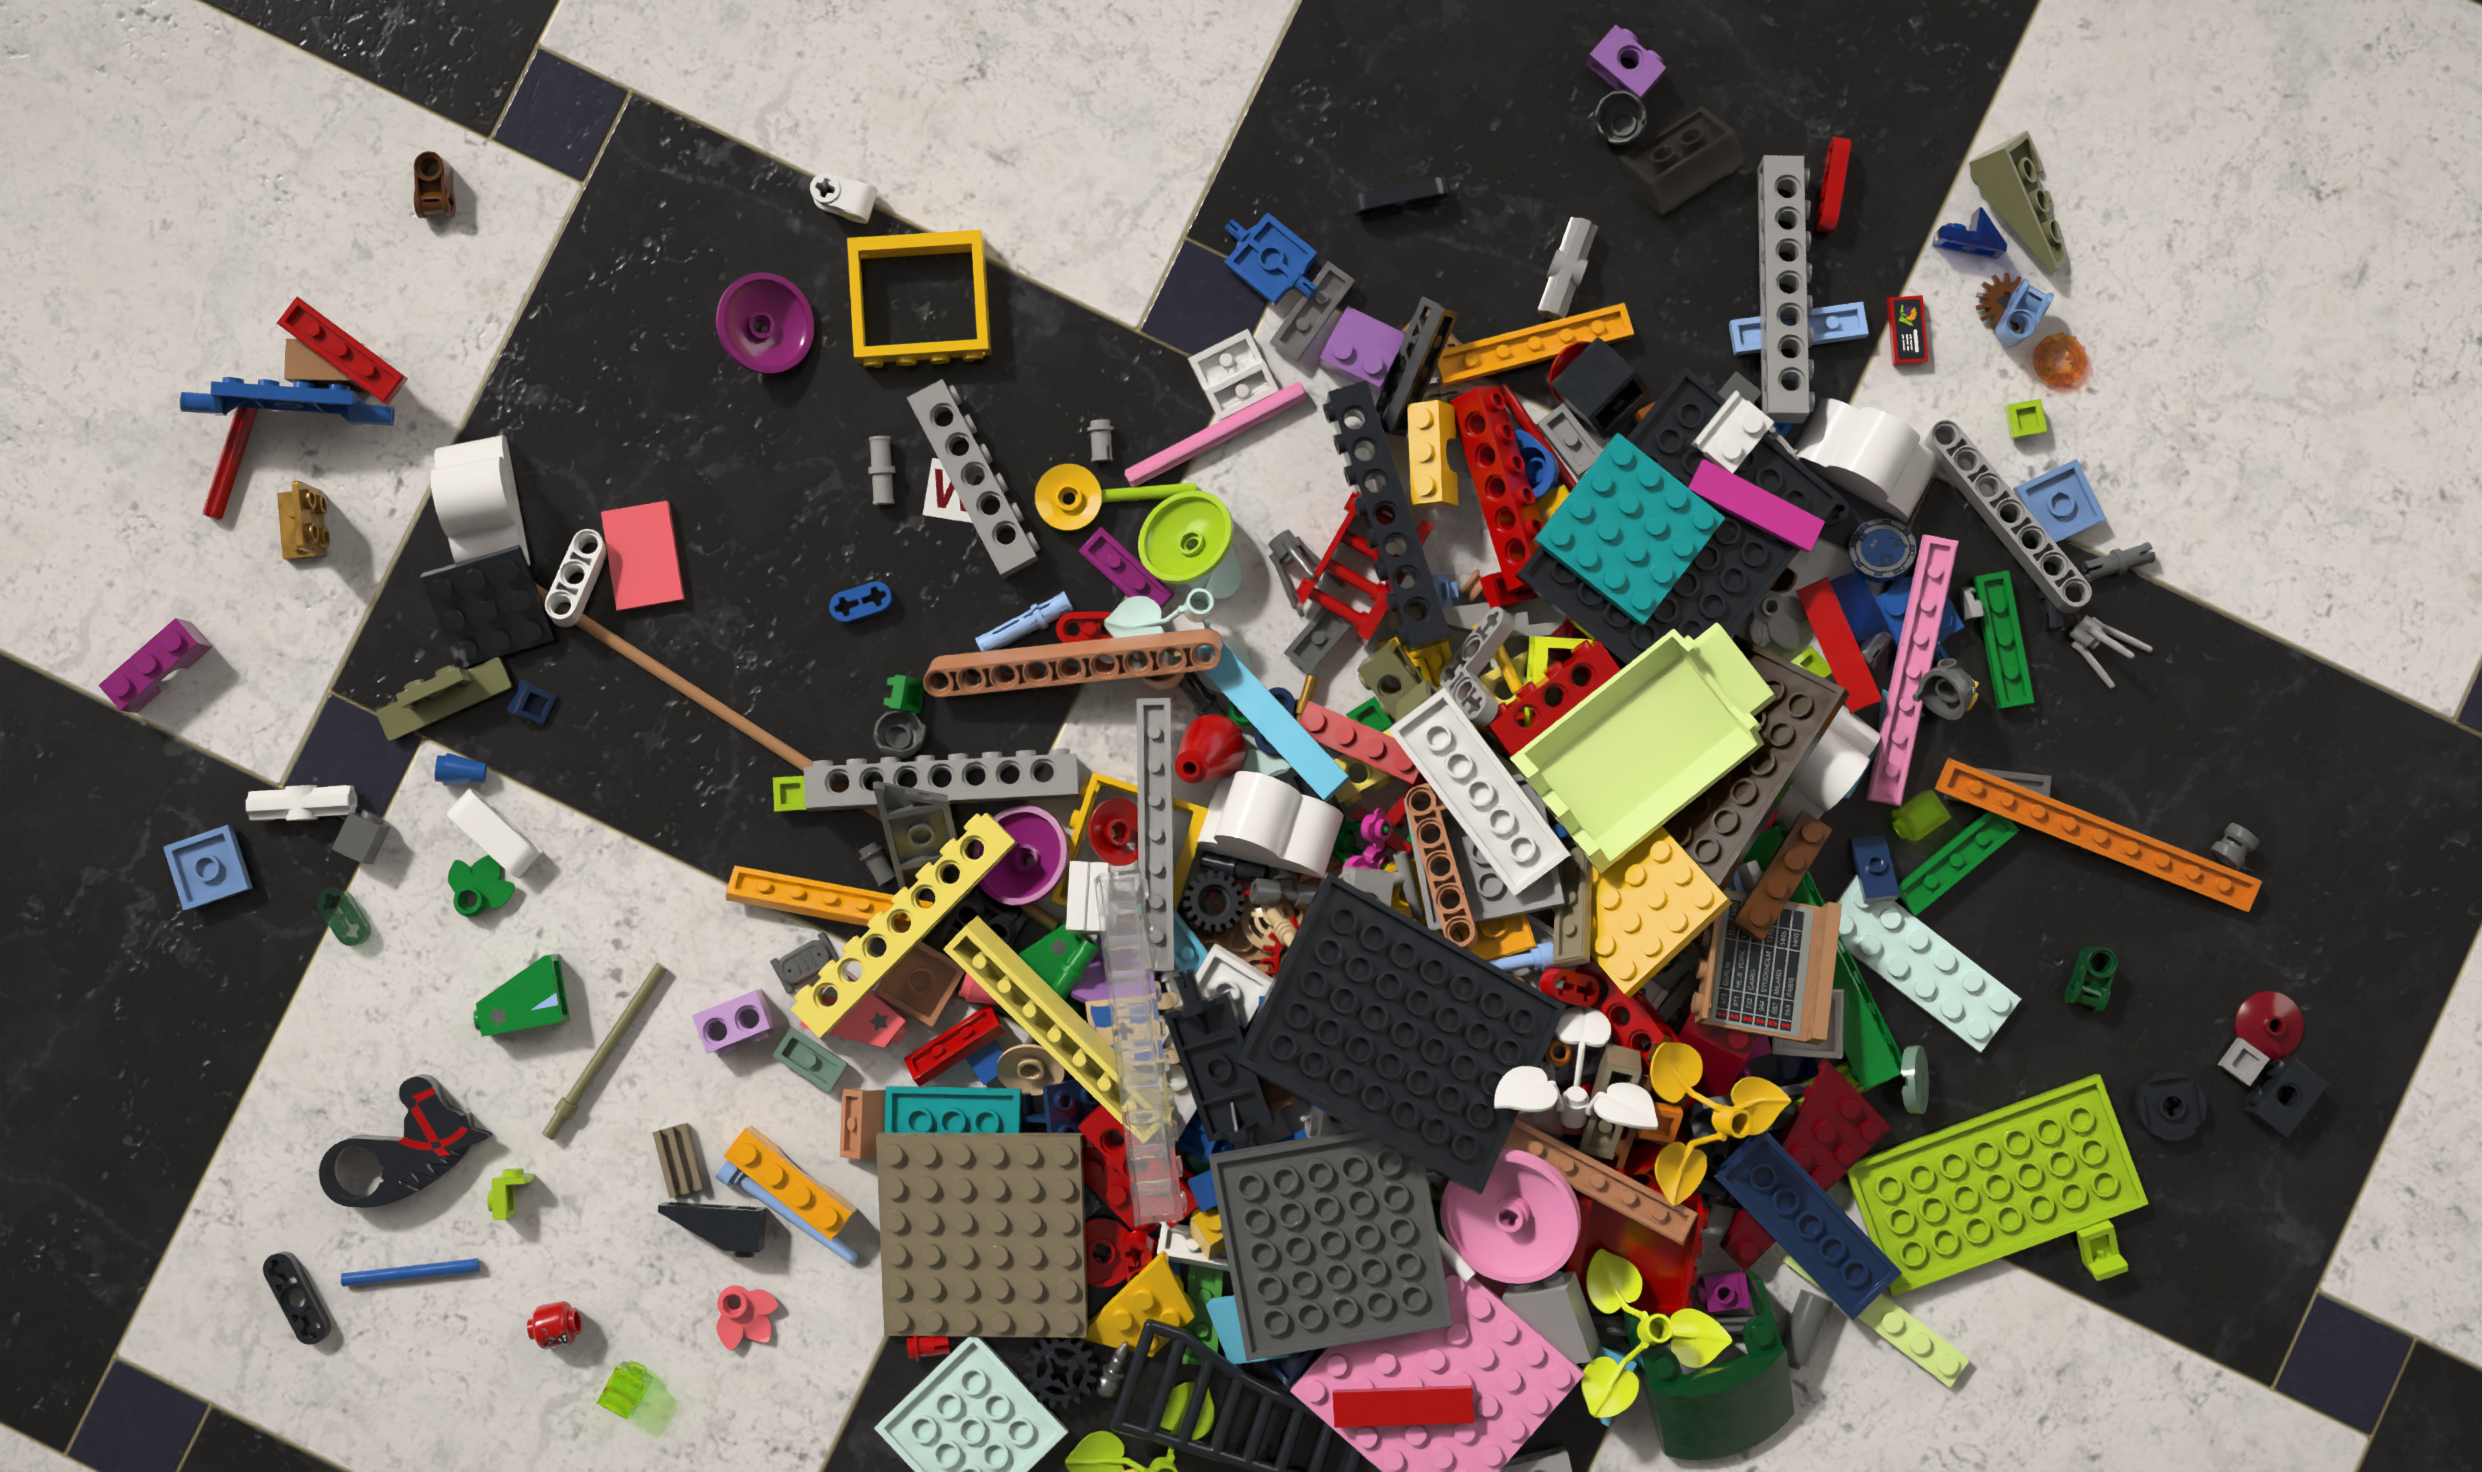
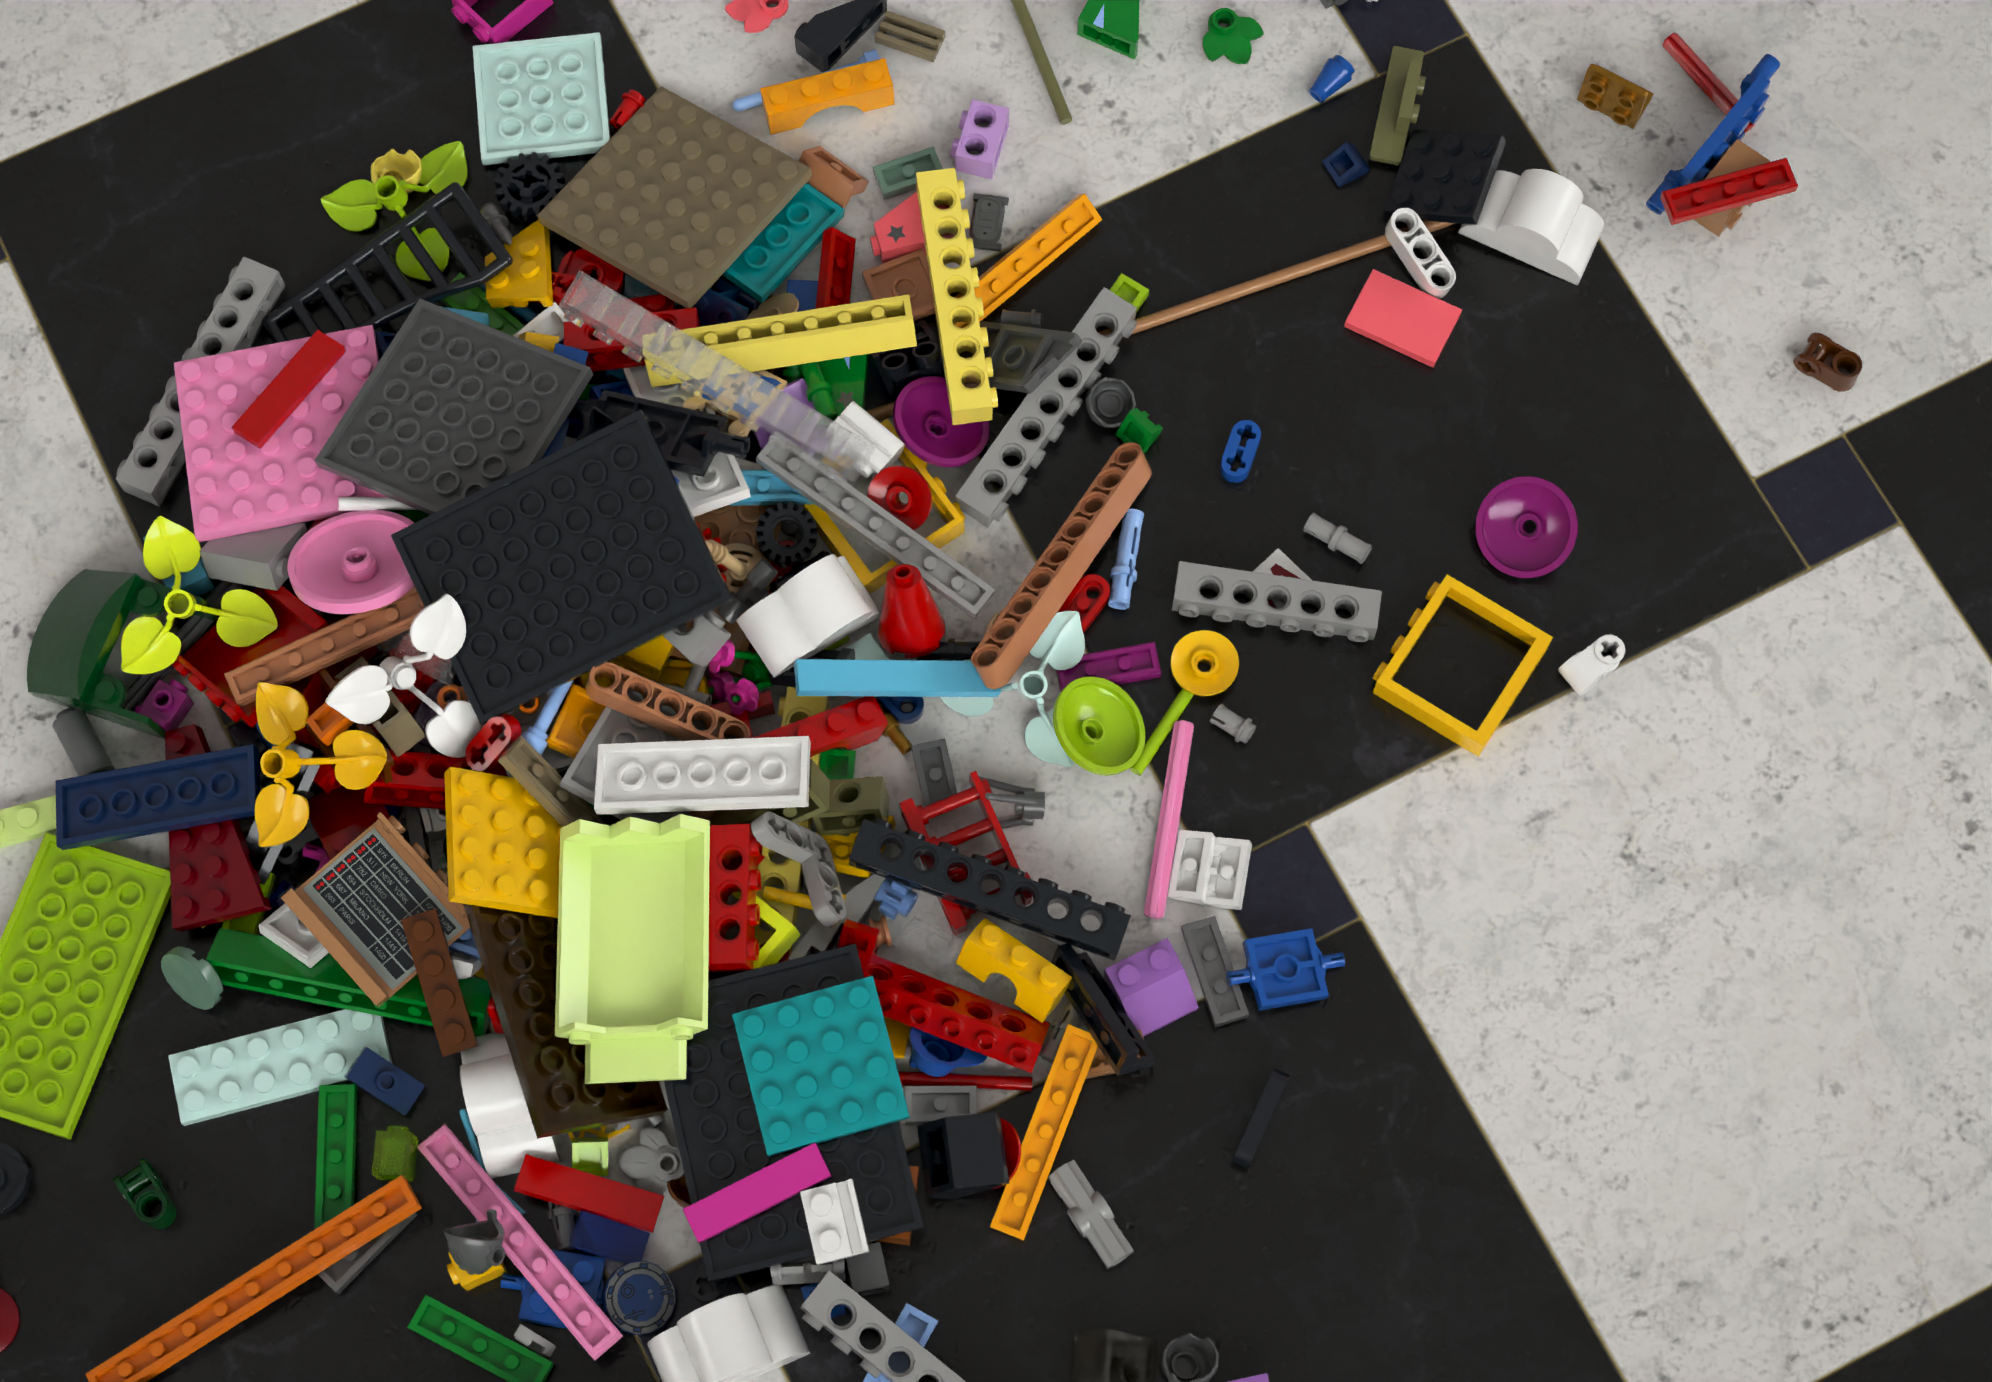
camera: 125 degrees right, 15 degrees down
white beam [447,788,542,878] -> none

